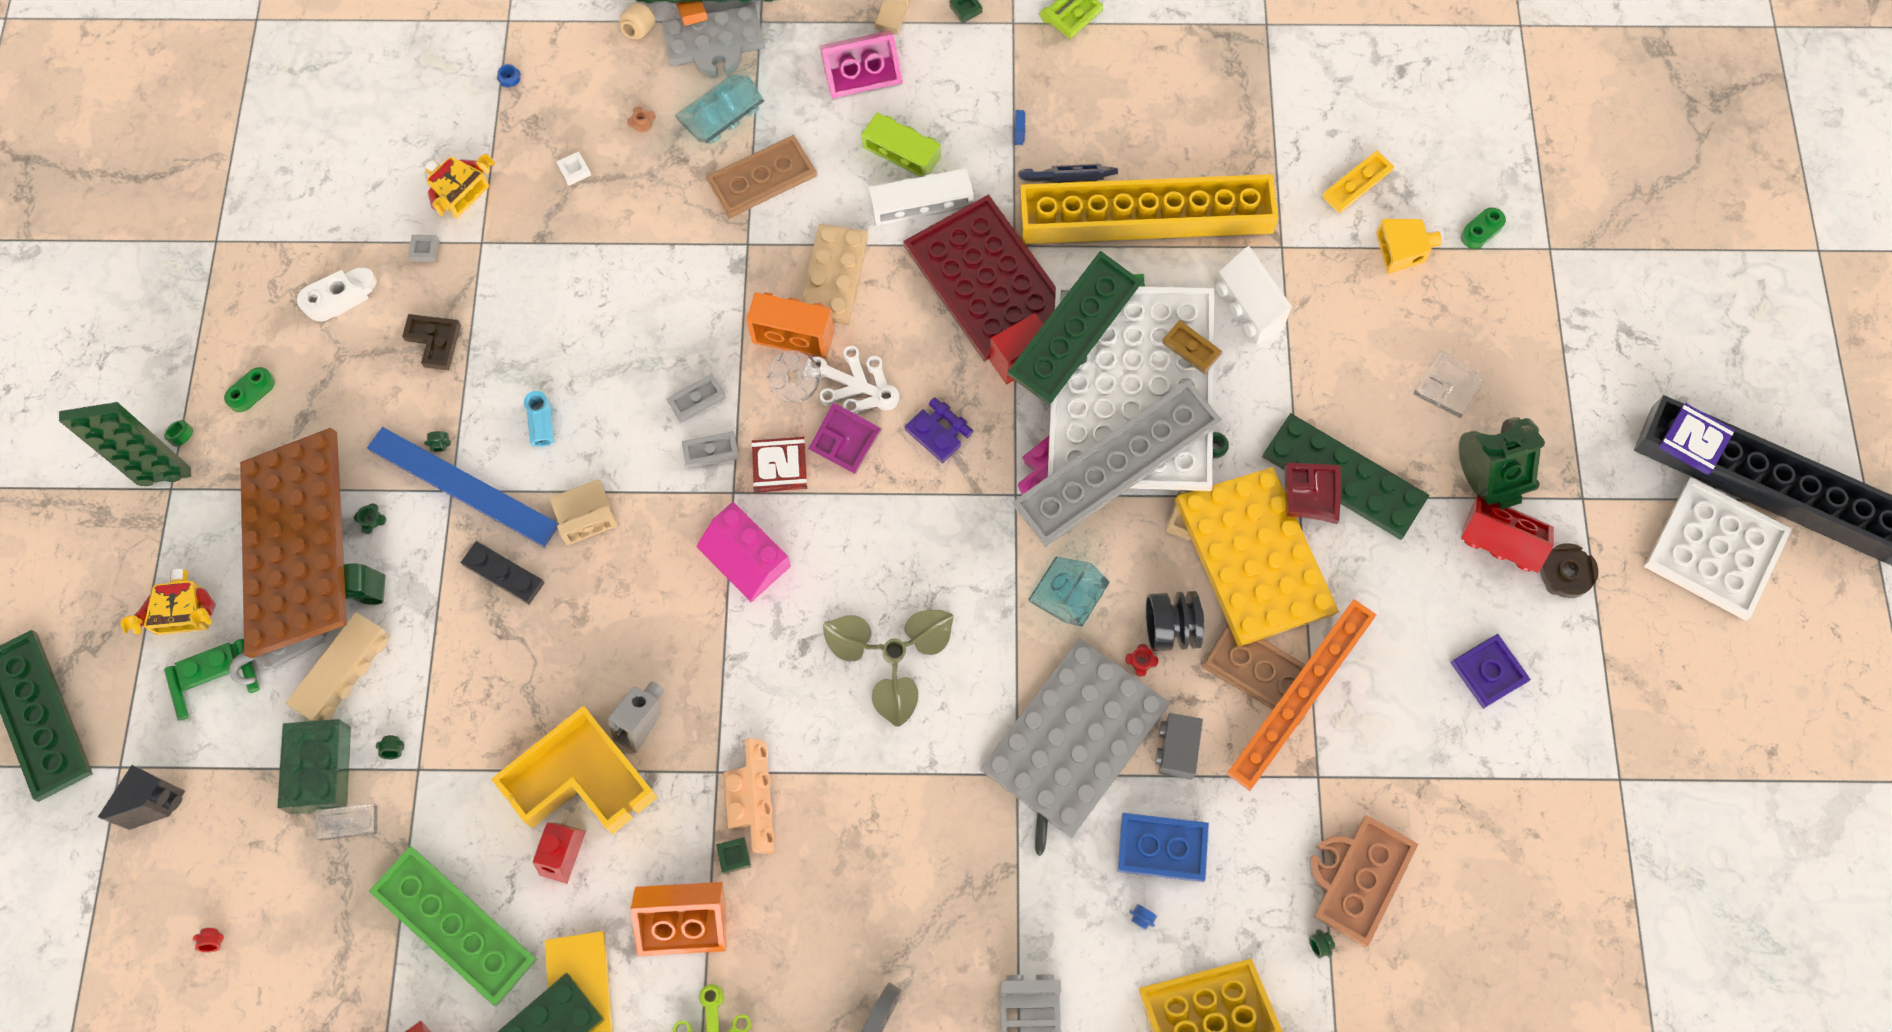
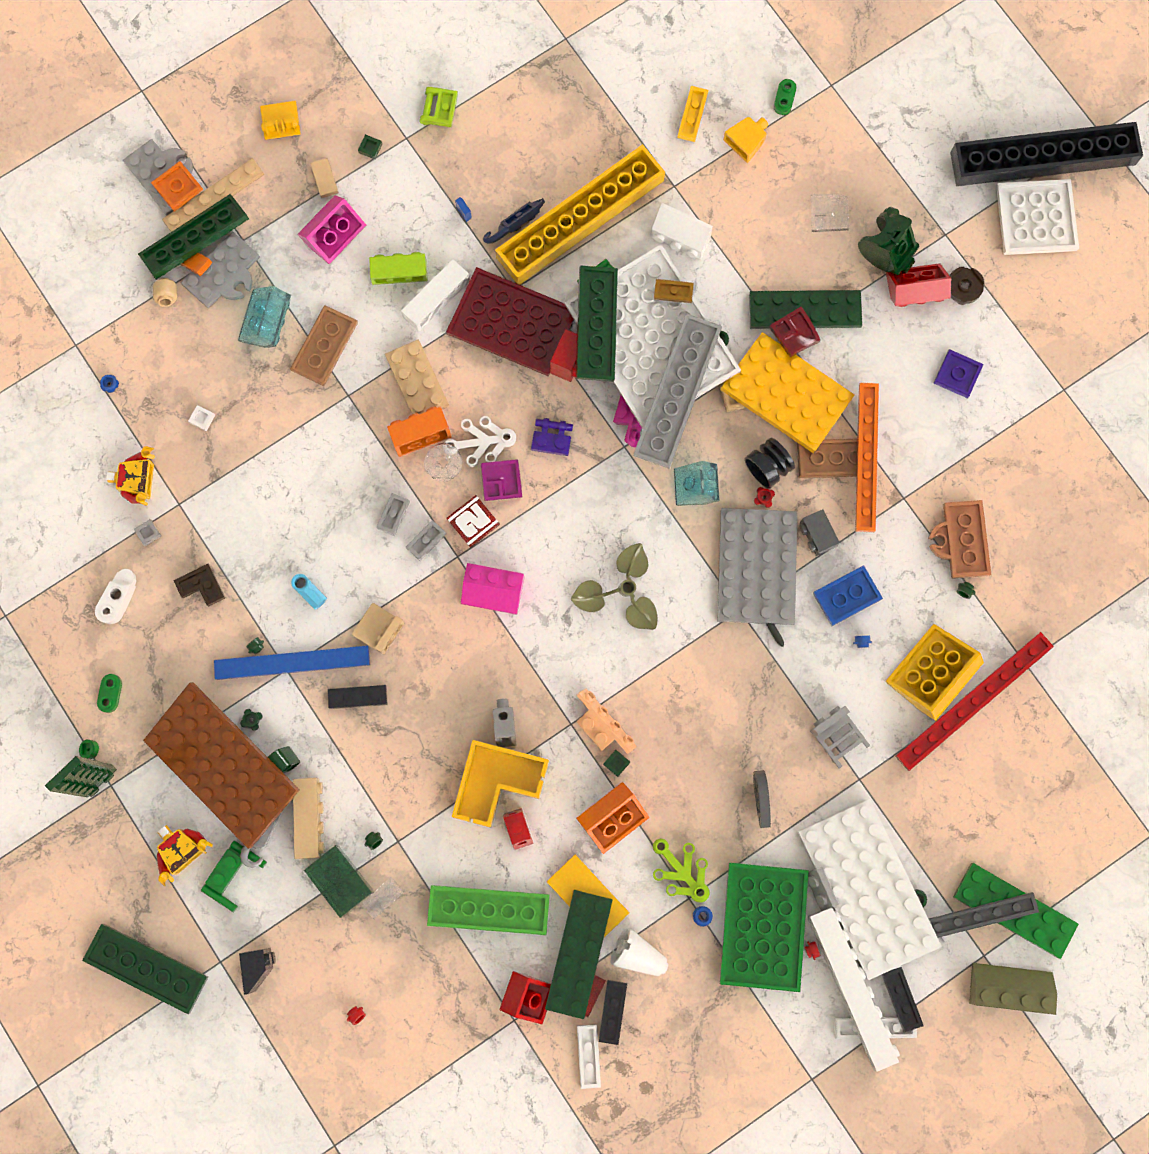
camera: 35 degrees left, 10 degrees up
nougat plate [627,106,656,132] -> none
tile [1658,403,1735,475] -> none

